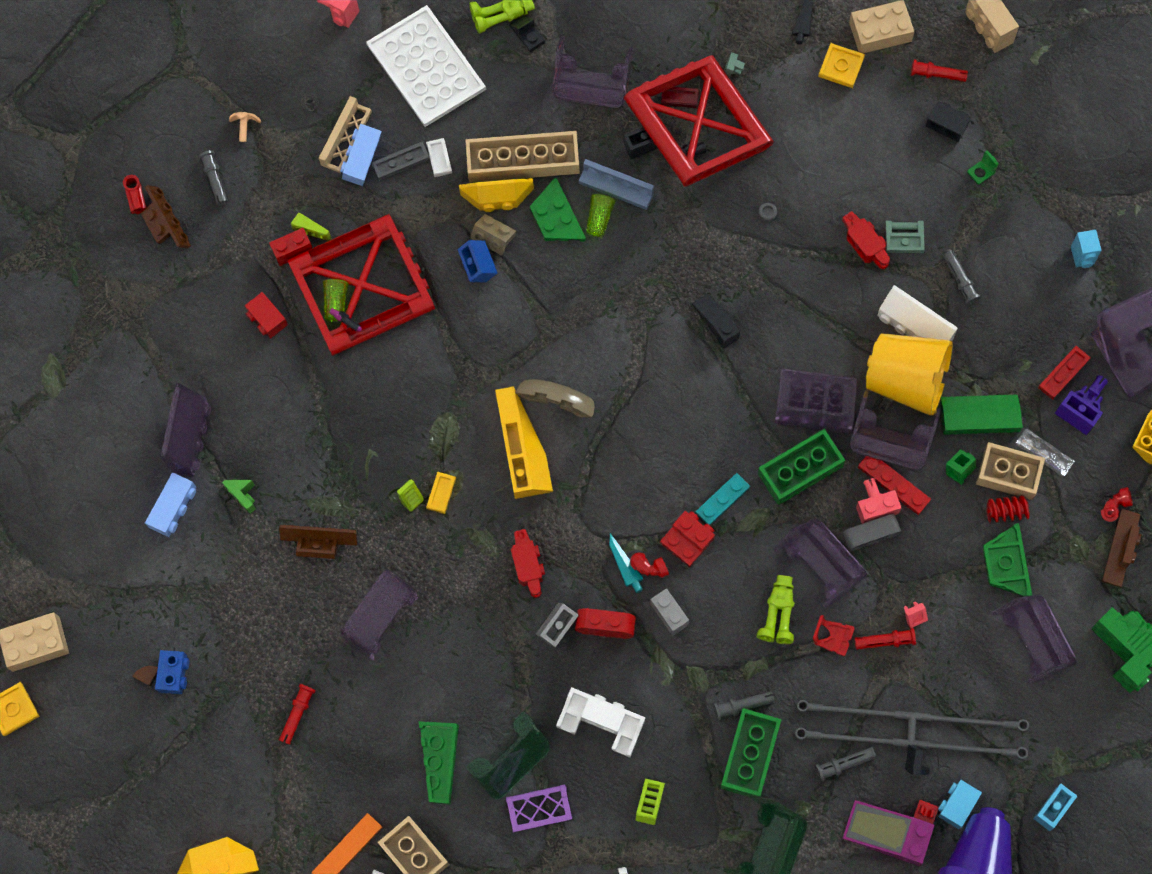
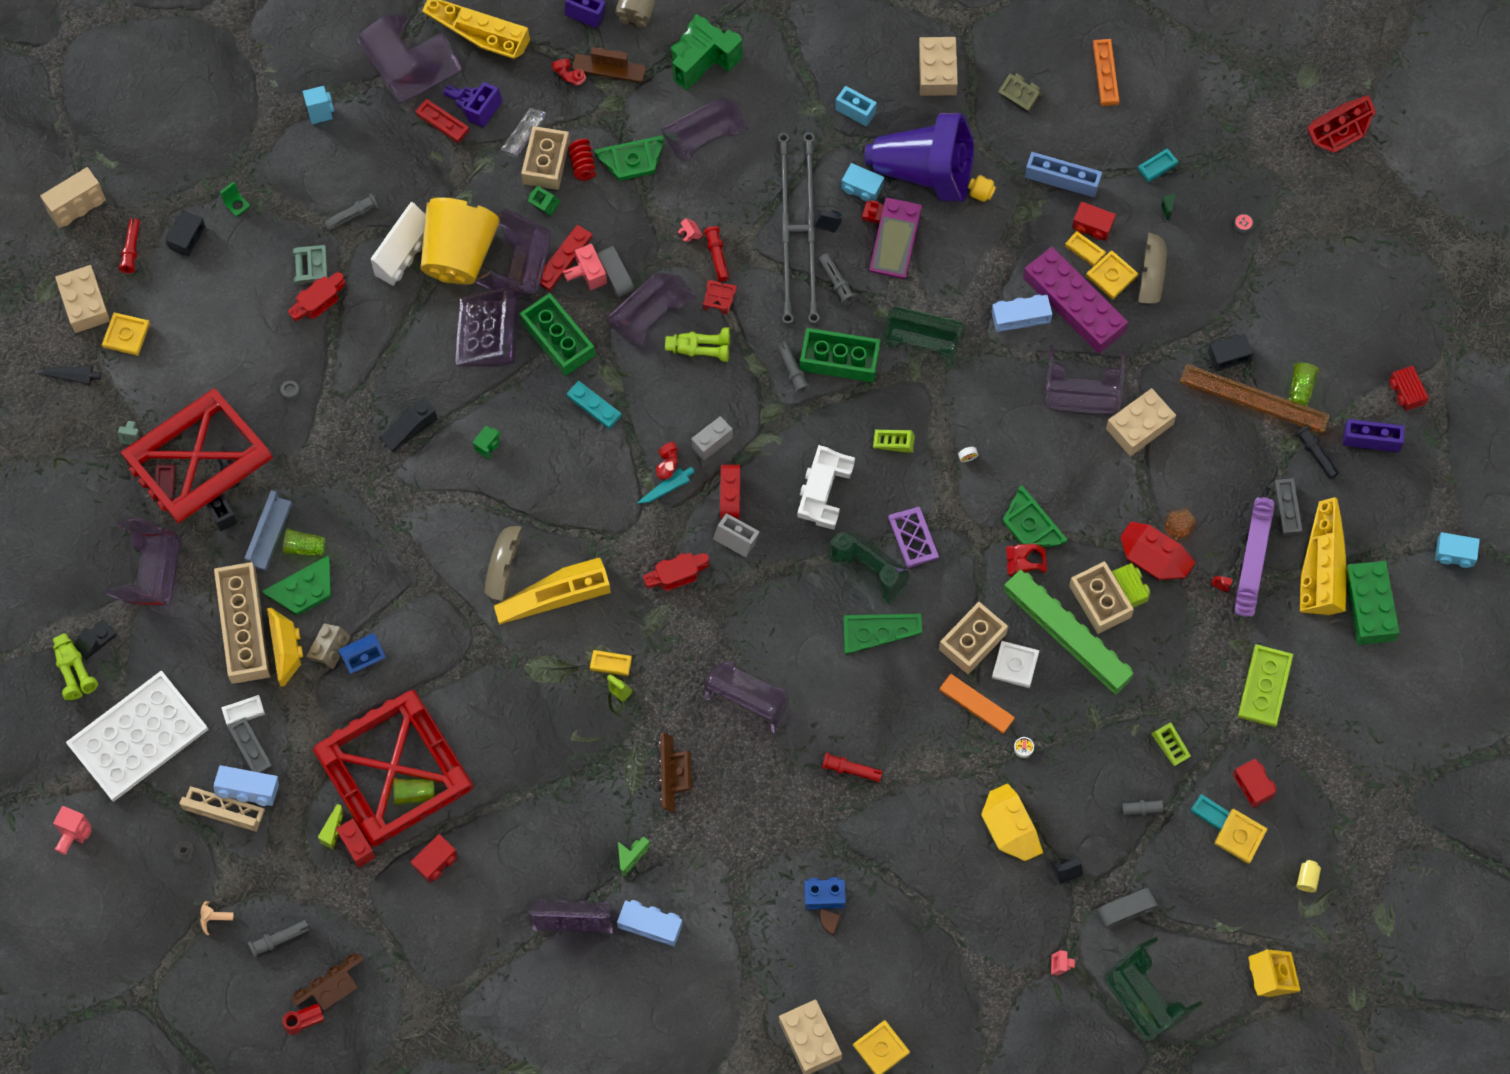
camera: 100 degrees left, 5 degrees down
black piece [329,308,362,332] -> none
red plate [660,511,715,567] -> none
green slope [941,395,1023,435] -> none
none -> green brick [472,426,501,460]

